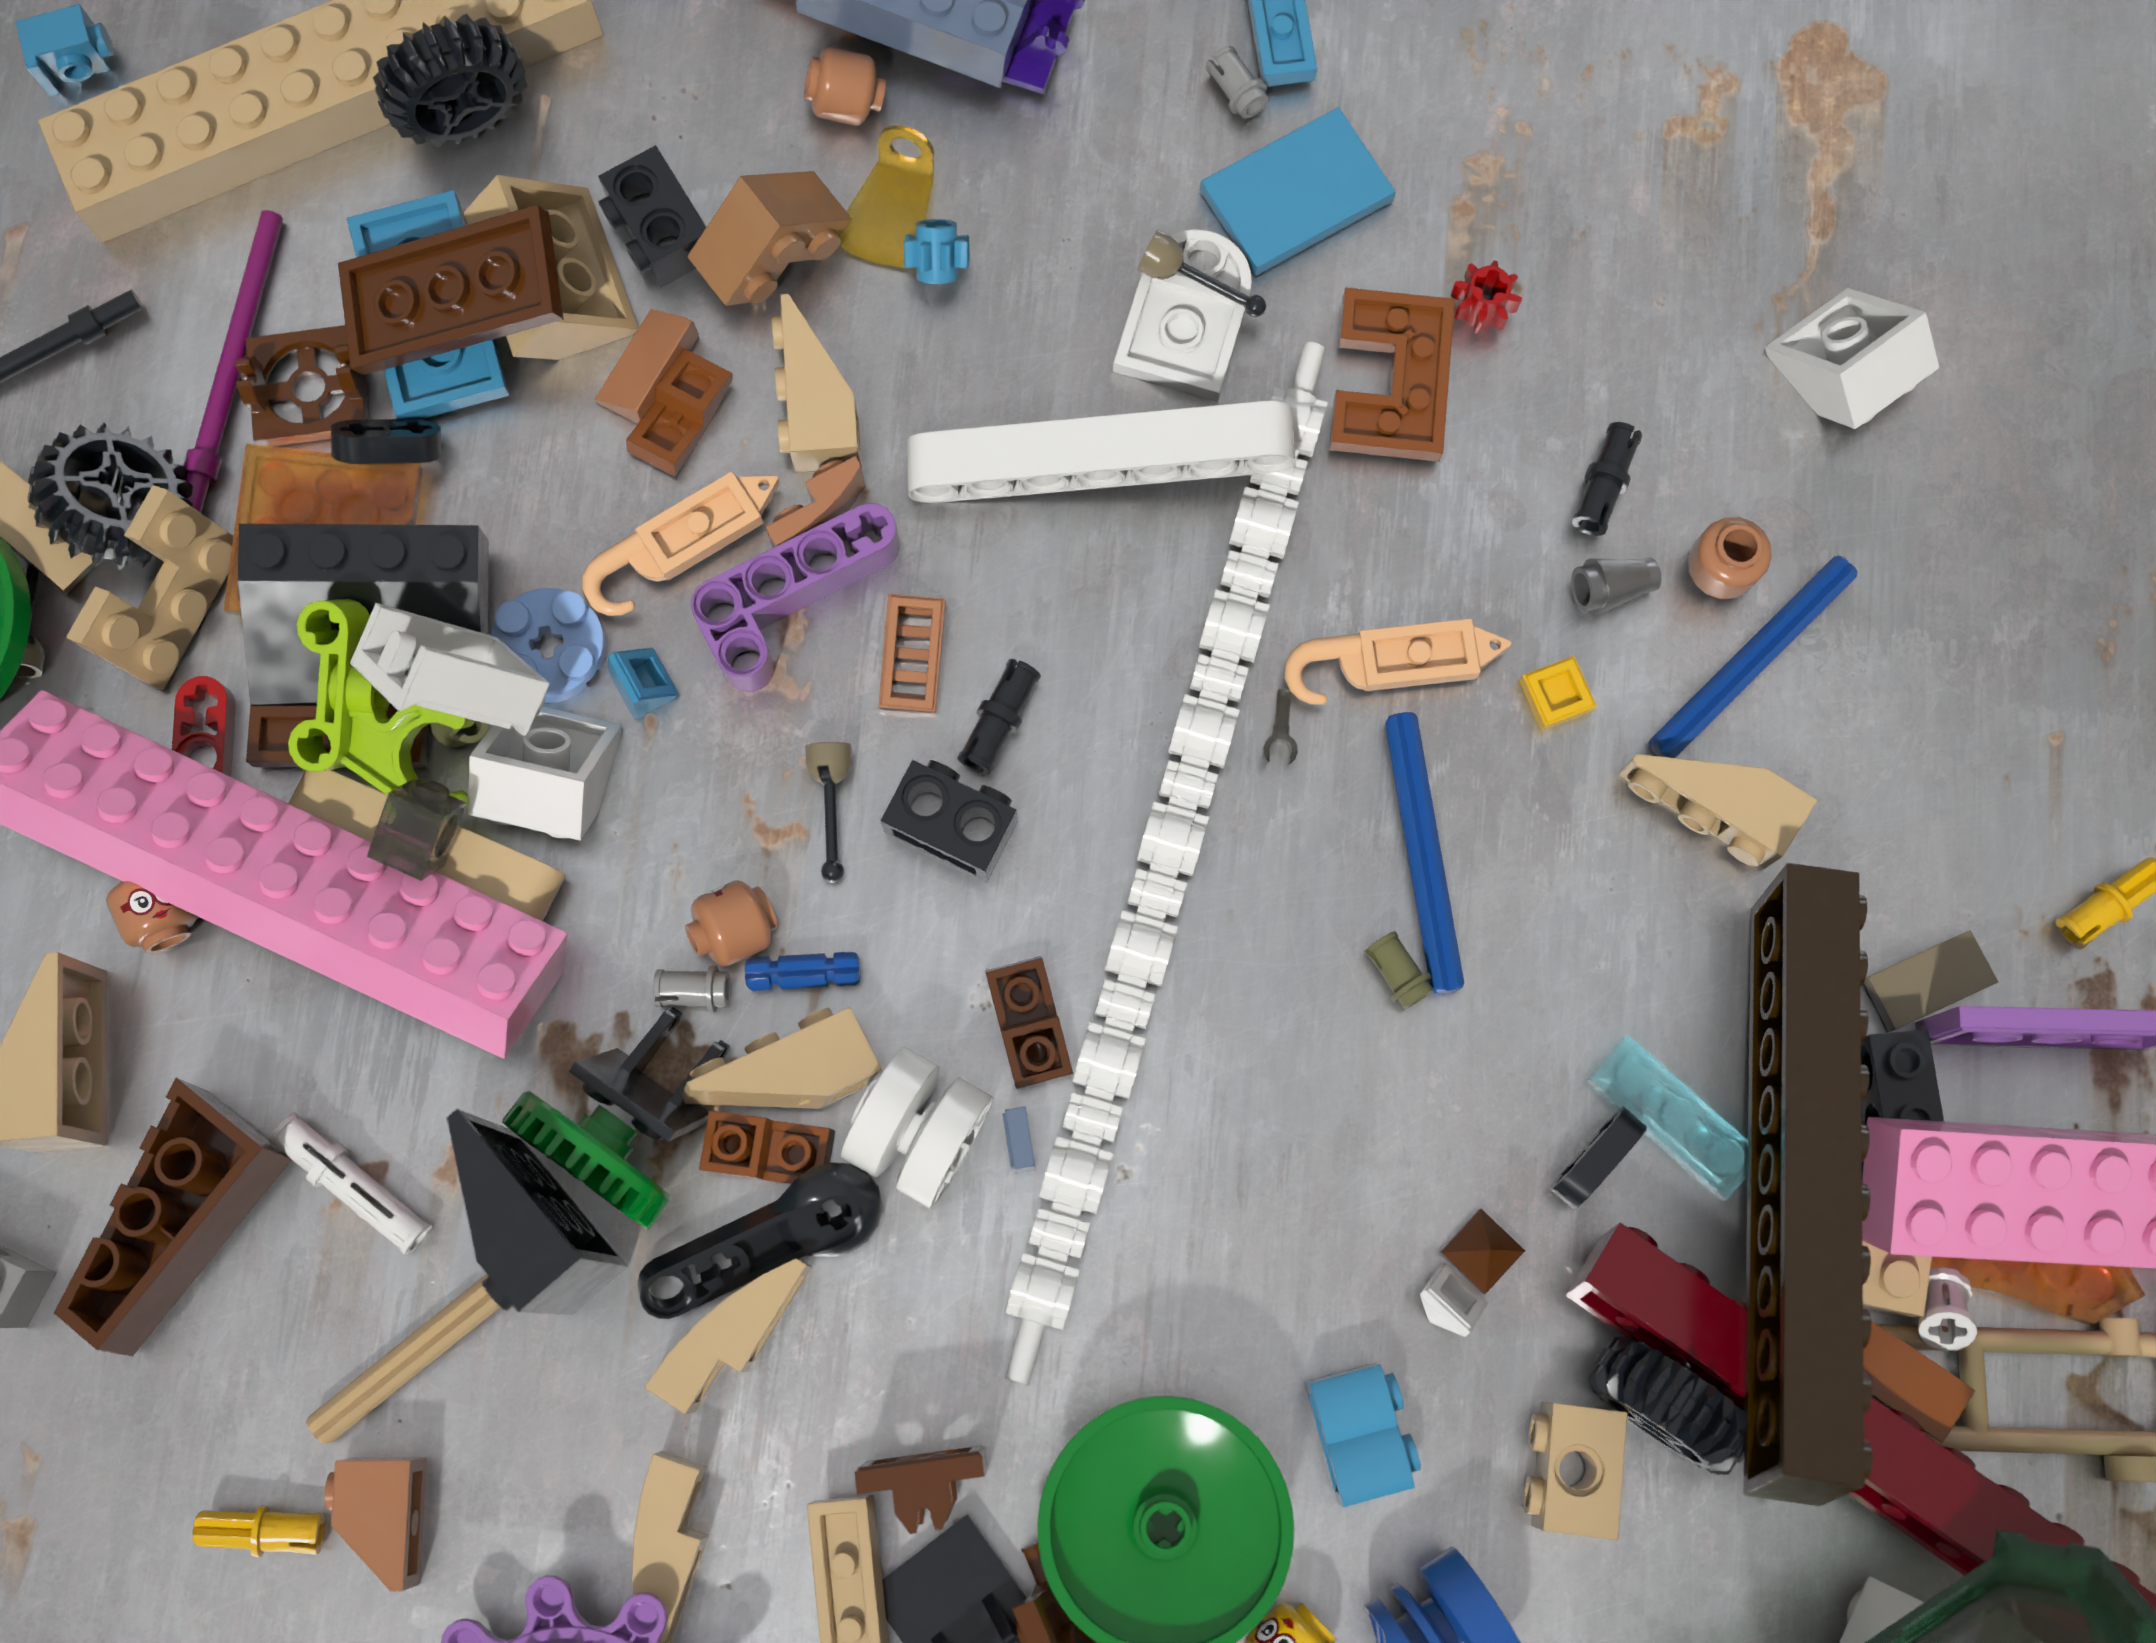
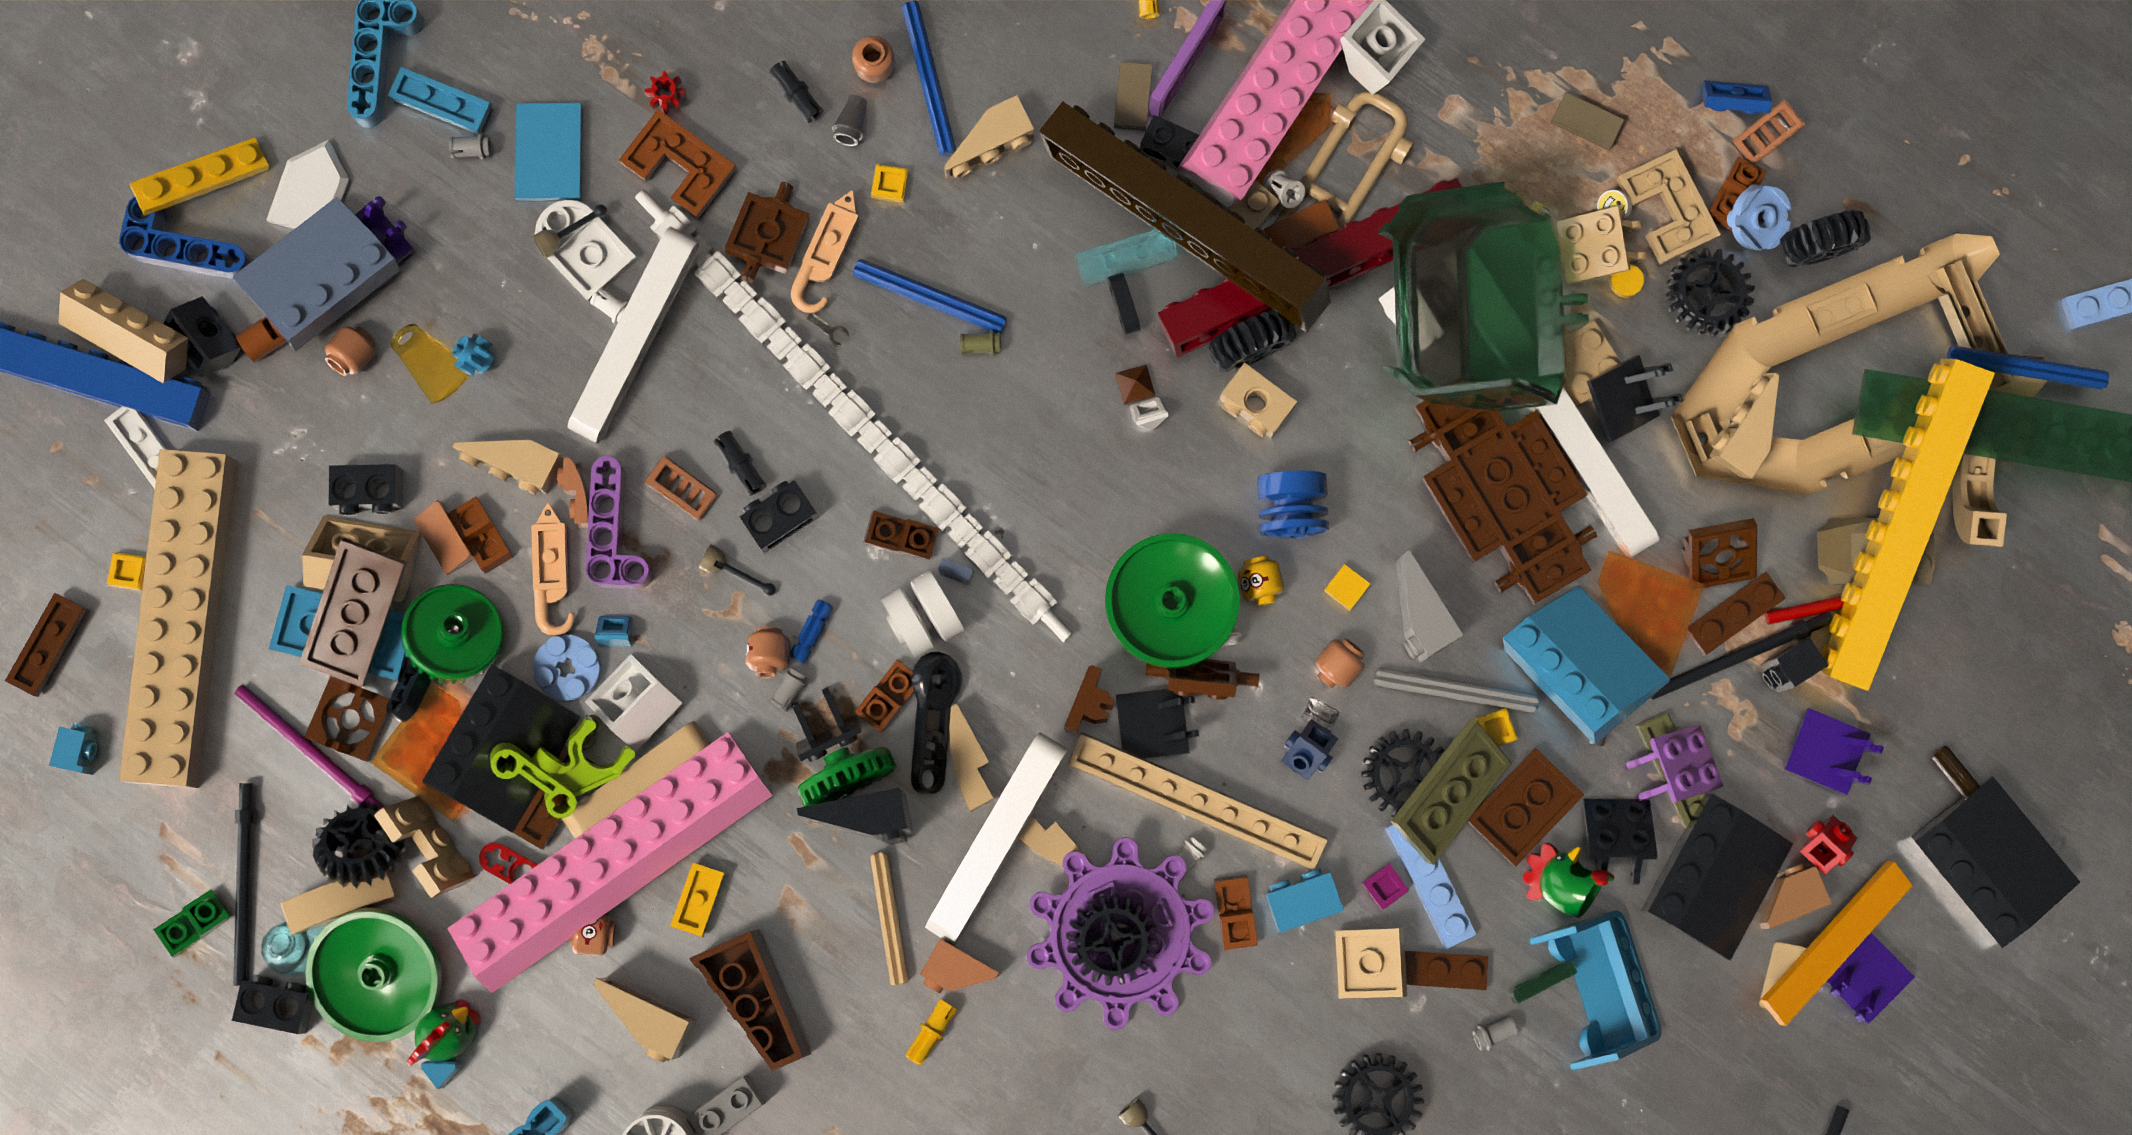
camera: 60 degrees left, 5 degrees up
white pin [268,1112,432,1256] -> none
white window [350,603,550,736] -> none
clear smoke brick [367,779,467,881] -> none
black gear [373,14,527,147] -> none
tan slope [681,1007,882,1109] -> none
medium nougat brick [687,171,852,306] -> none
dark azure brick [1305,1363,1421,1507] -> none
none -> green wheel [401,584,504,684]
none -> white pin [590,287,628,325]
none -> yellow plate [670,862,726,937]
none -> reddish brown plate [725,182,809,283]
none -> white beam [925,732,1069,946]

